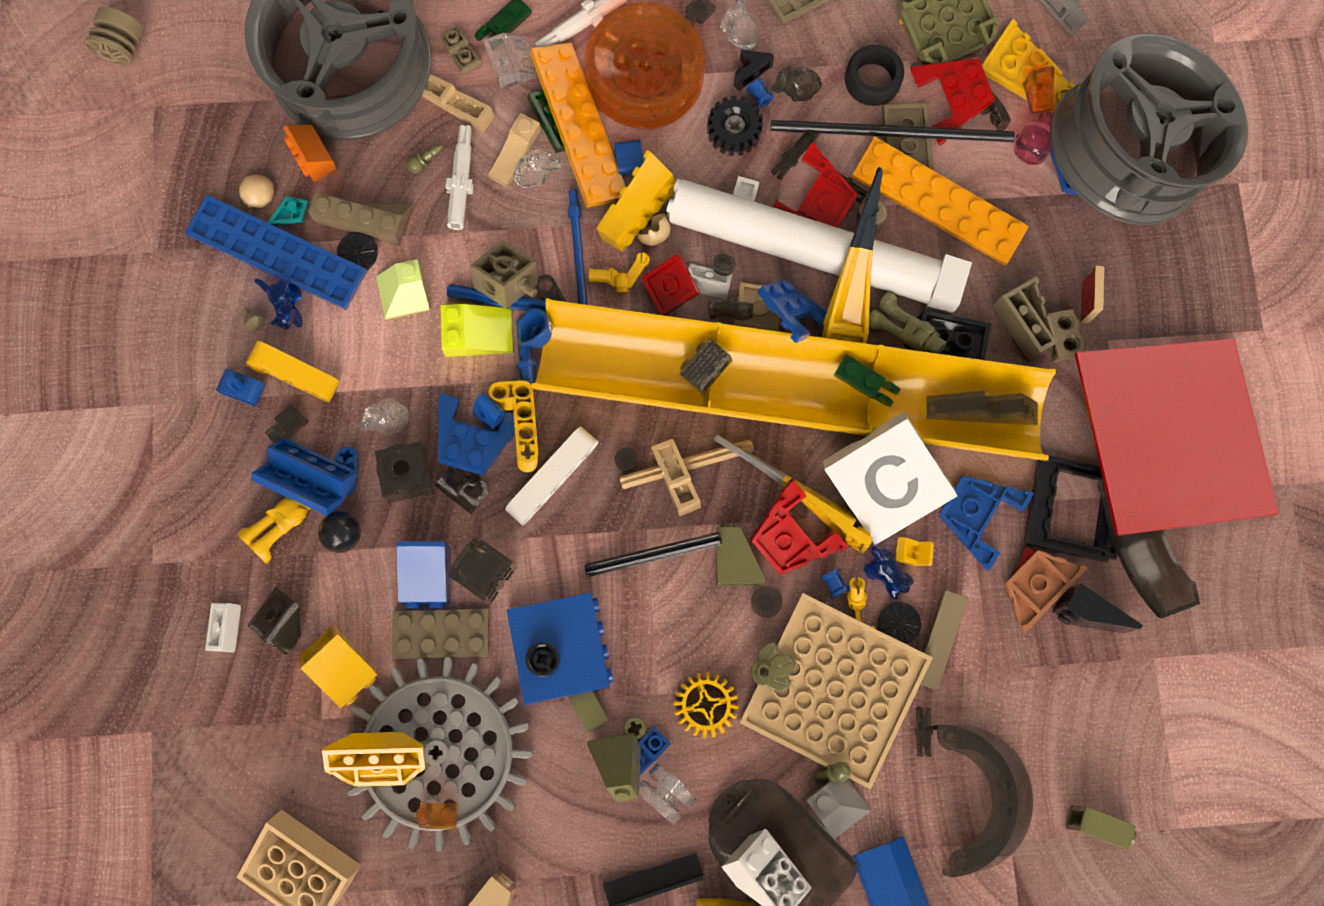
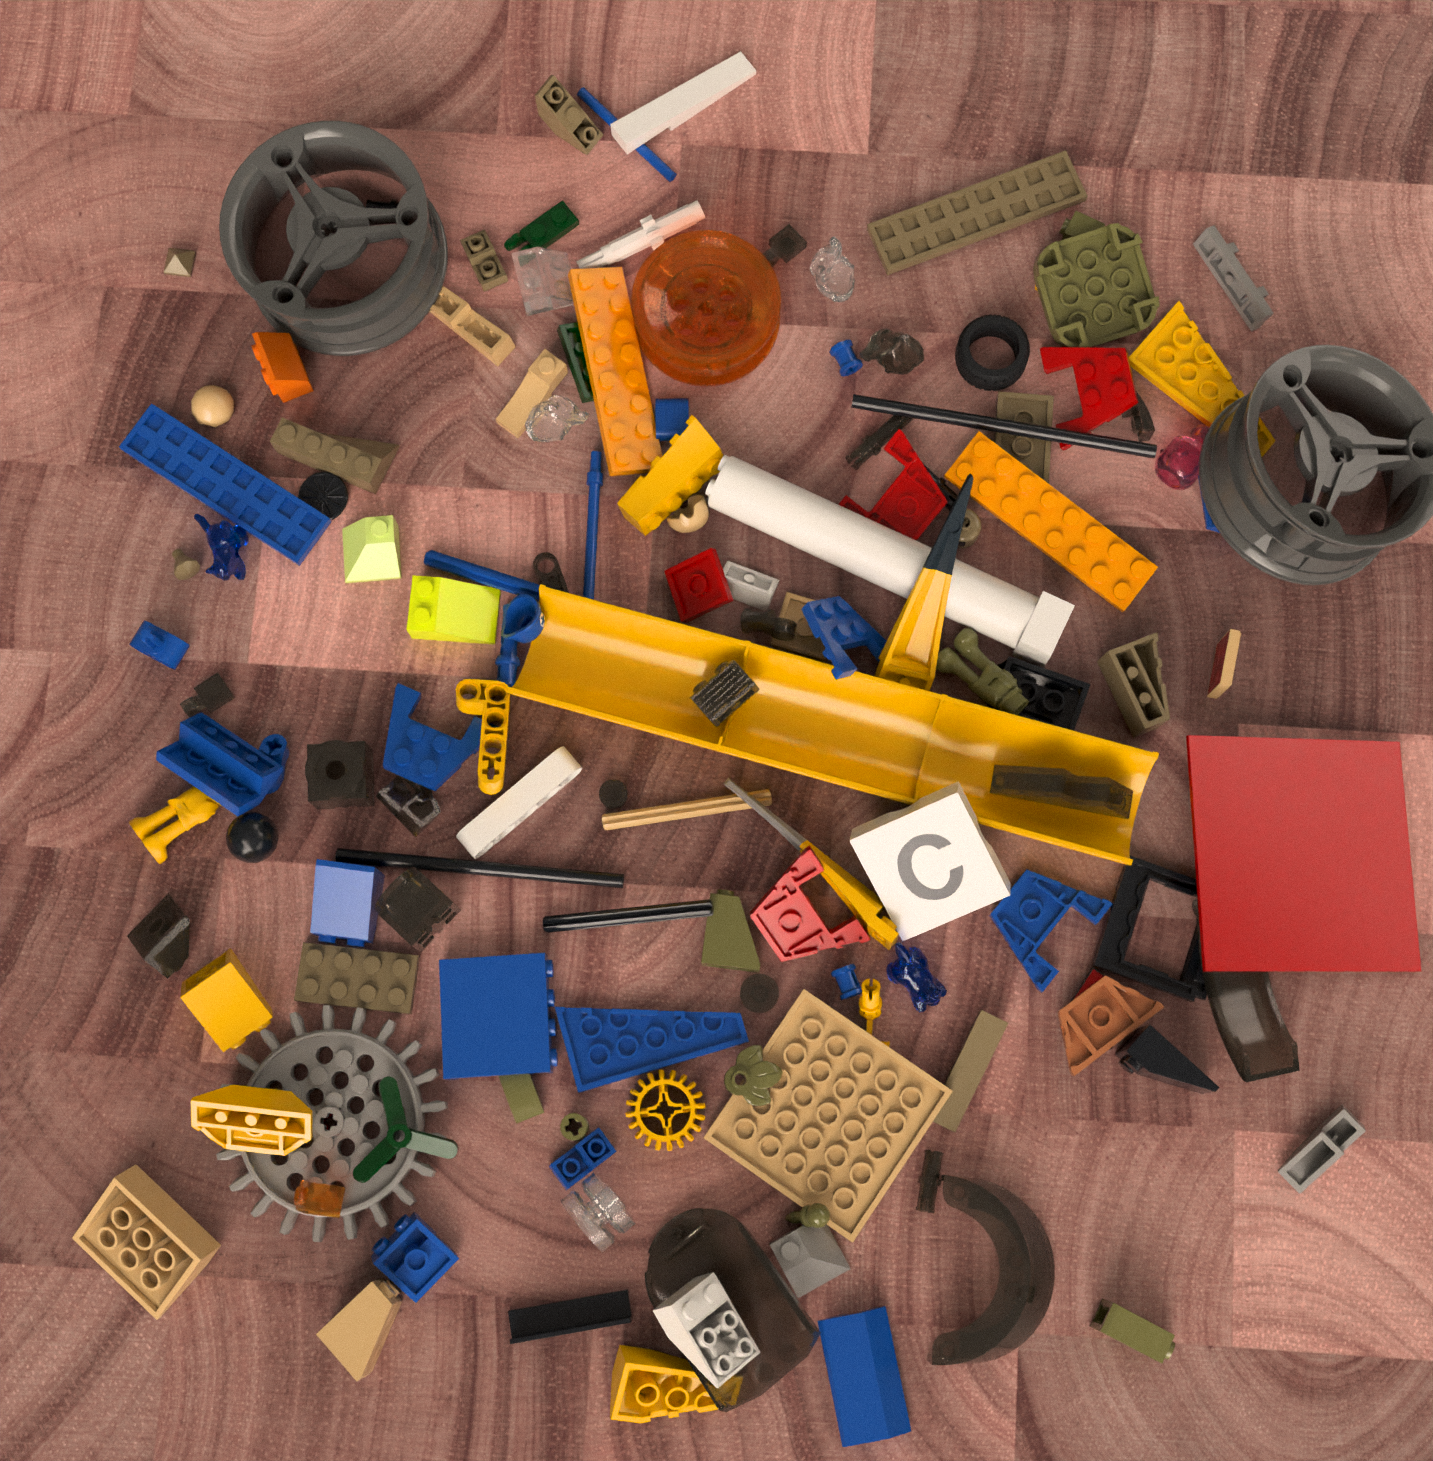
camera: 15 degrees right, 0 degrees up
dark tan wheel [84,7,144,65] -> none
white slope [205,603,241,652] -> none
yellow beam [246,341,340,402] -> none
teal piece [268,196,309,226] -> none
clear hair [356,398,409,437] -> none
olive bar [406,144,443,174] -> none
white piece [445,125,473,230] -> none
dark tan piece [470,240,538,309] -> none
blue piece [472,393,505,431] -> none
black wheel [525,642,560,677] -> none
olive slope [587,734,641,802] -> none
yellow pin [589,253,650,293] -> none
tan slope [651,438,701,517] -> none
black bush [707,96,763,156] -> none
clear smoke tile [712,254,735,276] -> none
black slope [733,50,774,91] -> none
white plate [733,176,760,201] -> none
dark green hinge [833,354,901,407] -> none
black wheel [878,602,921,644] -> none
yellow bracket [896,537,934,566] -> none
clear orange slope [1023,65,1054,113] -> none
dark tan brick [1047,309,1086,363] -> none
none -> dark tan slope [164,248,196,277]
none -> black piece [336,848,624,888]
none -> dark green piece [353,1076,459,1183]
none -> blue plate [371,1212,459,1303]
none -> blue wing [555,1007,749,1093]
none -> light grey slope [1278,1104,1366,1194]

